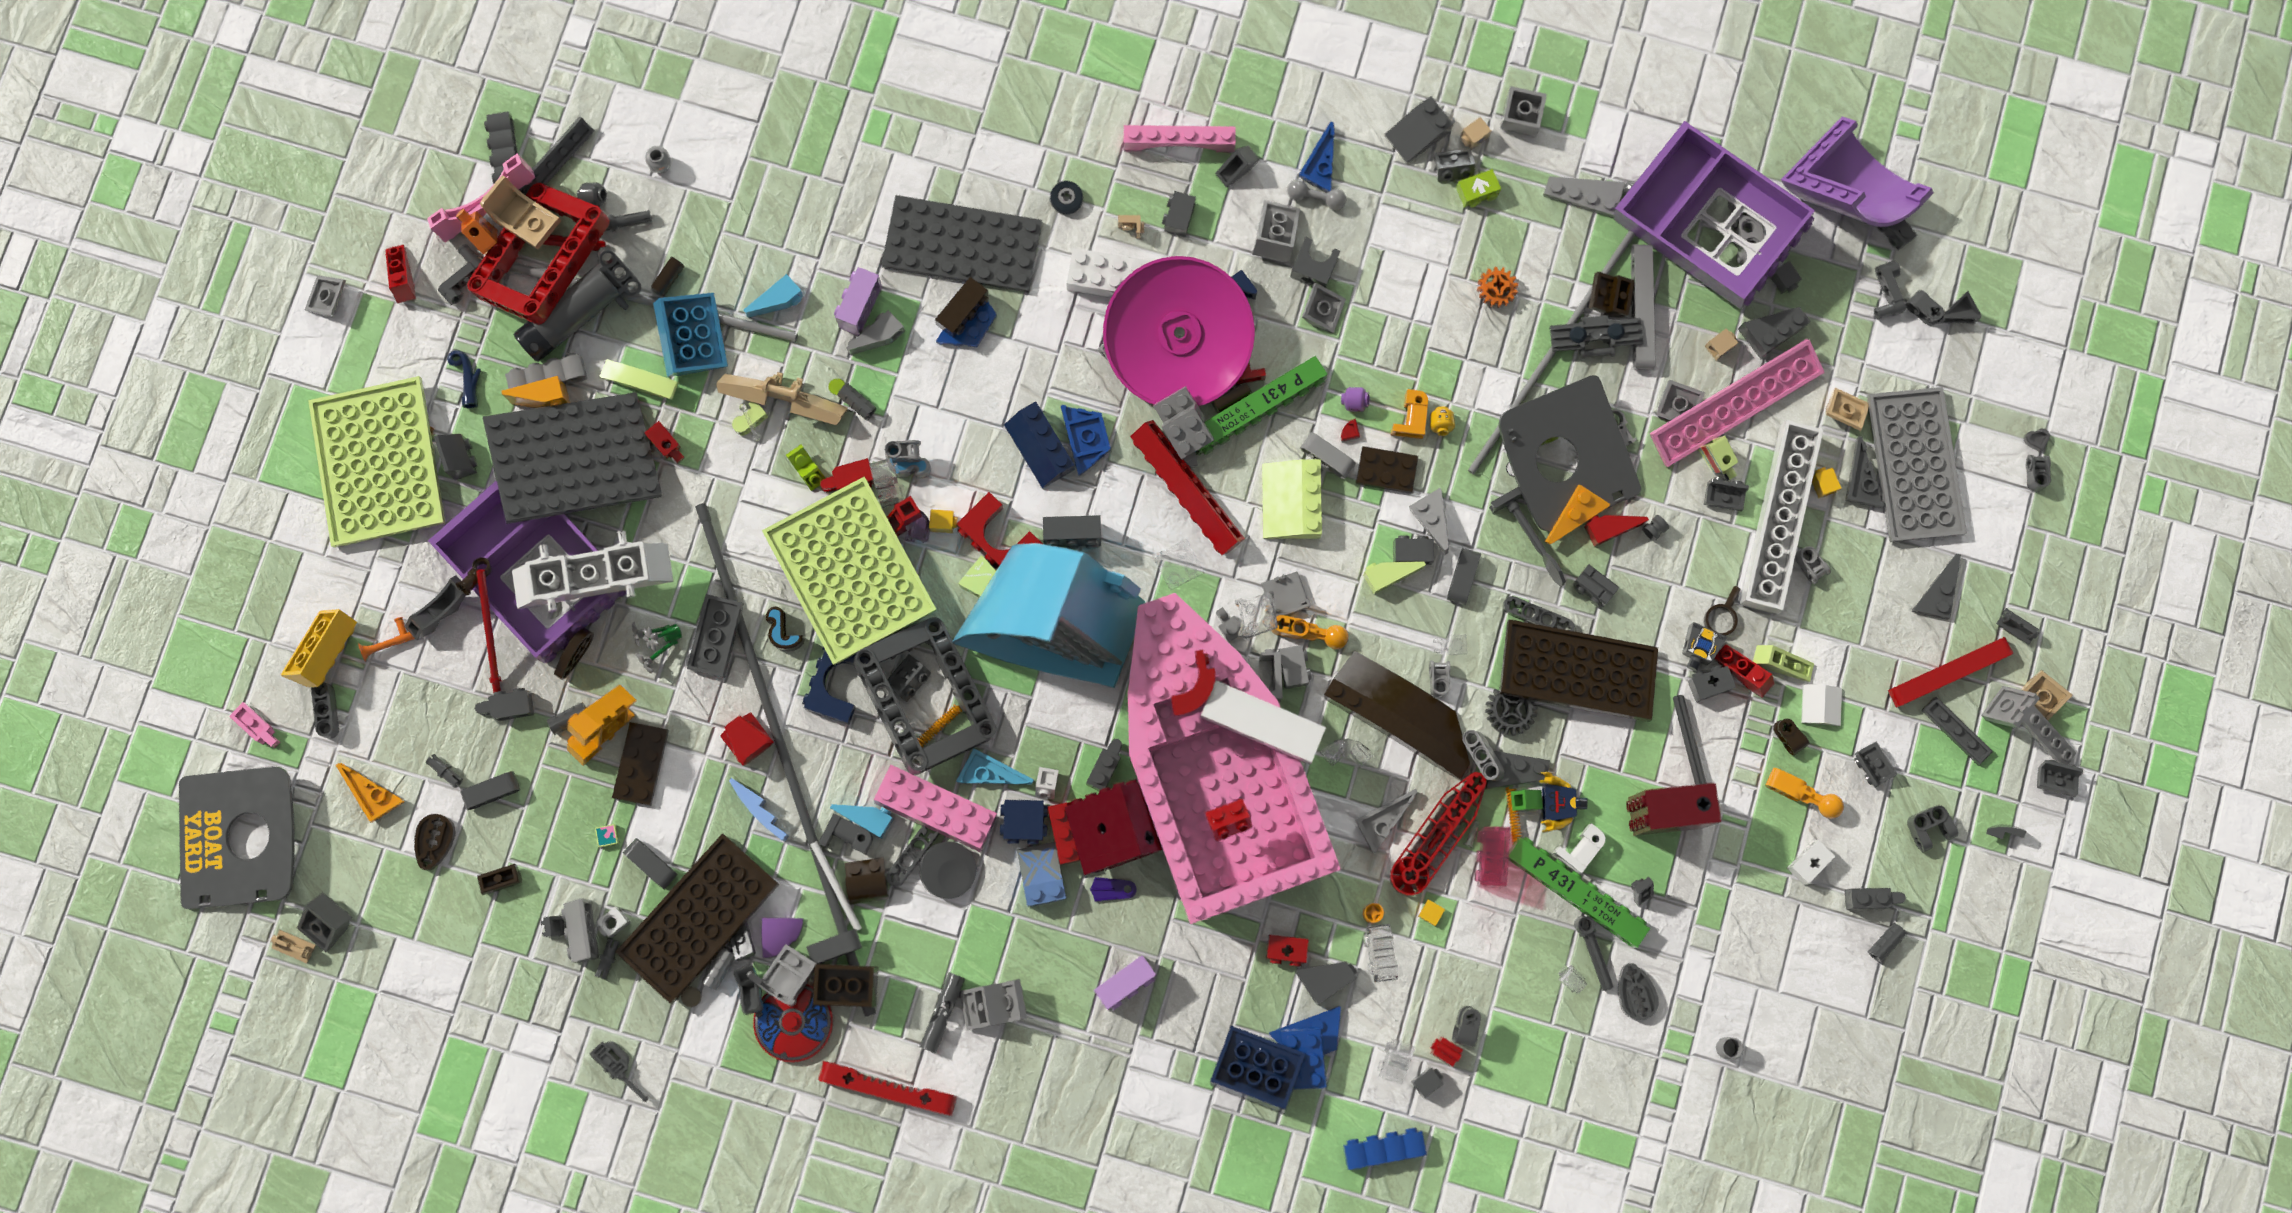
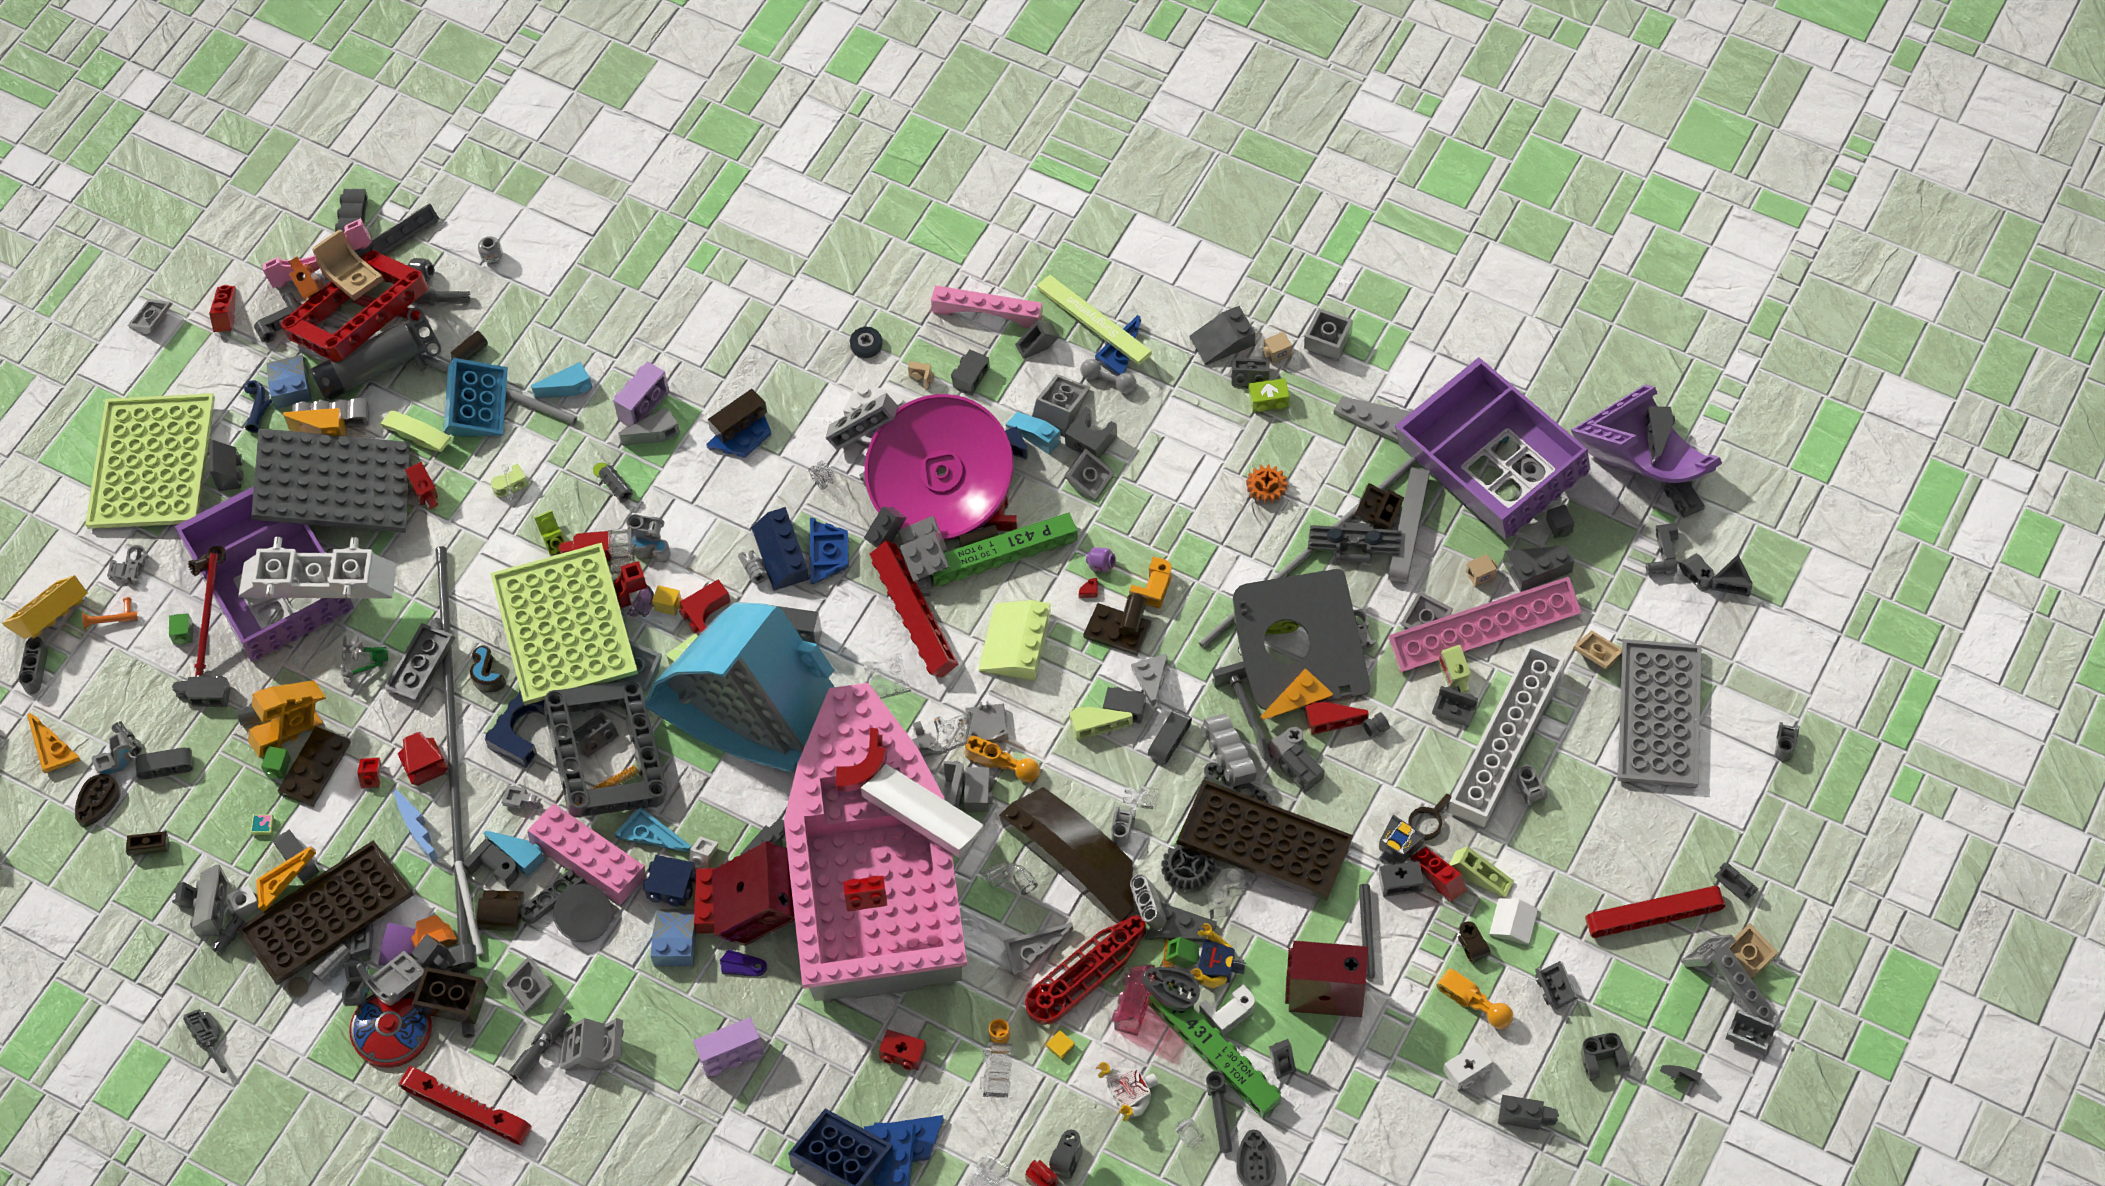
camera: 20 degrees right, 20 degrees down
dark grey arch [405,575,465,640] -> none
dark brown piece [554,628,594,680] -> none
tan piece [716,372,848,425] -> none
dark grey plate [881,195,1042,293] -> none
dark grey slope [1295,962,1357,1005] -> none
light grey beam [1300,432,1356,479] -> none
yellow head [1430,406,1455,436] -> none
yellow brick [1812,467,1841,499] -> none
dark grey wing [1846,436,1884,508] -> none
dark grey axle [1867,923,1907,963] -> none
dark grey wing [1912,554,1961,620] -> none
dark grey tile [1921,697,1993,765] -> none
flat silver tile [2023,428,2050,453] -> none
none -> light grey animal [91,732,132,774]
none -> light grey piece [107,545,147,584]
none -> bright green brick [169,613,193,645]
none -> light orange wing [256,846,316,912]
none -> bright green brick [261,746,291,779]
none -> medium blue slope [267,354,312,409]
none -> red bracket [357,757,381,788]
none -> orange slope [411,915,457,948]
none -> dark grey brick [412,934,451,970]
none -> light grey plate [501,785,540,809]
none -> light grey slope [502,956,553,1014]
none -> light grey slope [622,640,662,690]
none -> light grey hinge [738,550,767,584]
none -> clear wheel [808,460,836,490]
none -> light grey brick [825,393,898,450]
none -> dark grey brick [864,506,907,548]
none -> medium azure slope [1006,412,1061,455]
none -> yellowish green tile [1037,275,1152,365]
none -> white torso [1096,1062,1158,1122]
none -> dark brown brick [1119,594,1146,636]
none -> dark grey piece [1142,967,1200,1011]
none -> light grey brick [1201,713,1257,786]
none -> clear brick [1206,867,1246,919]
none -> light grey piece [1267,727,1304,763]
none -> dark grey slope [1644,406,1675,465]

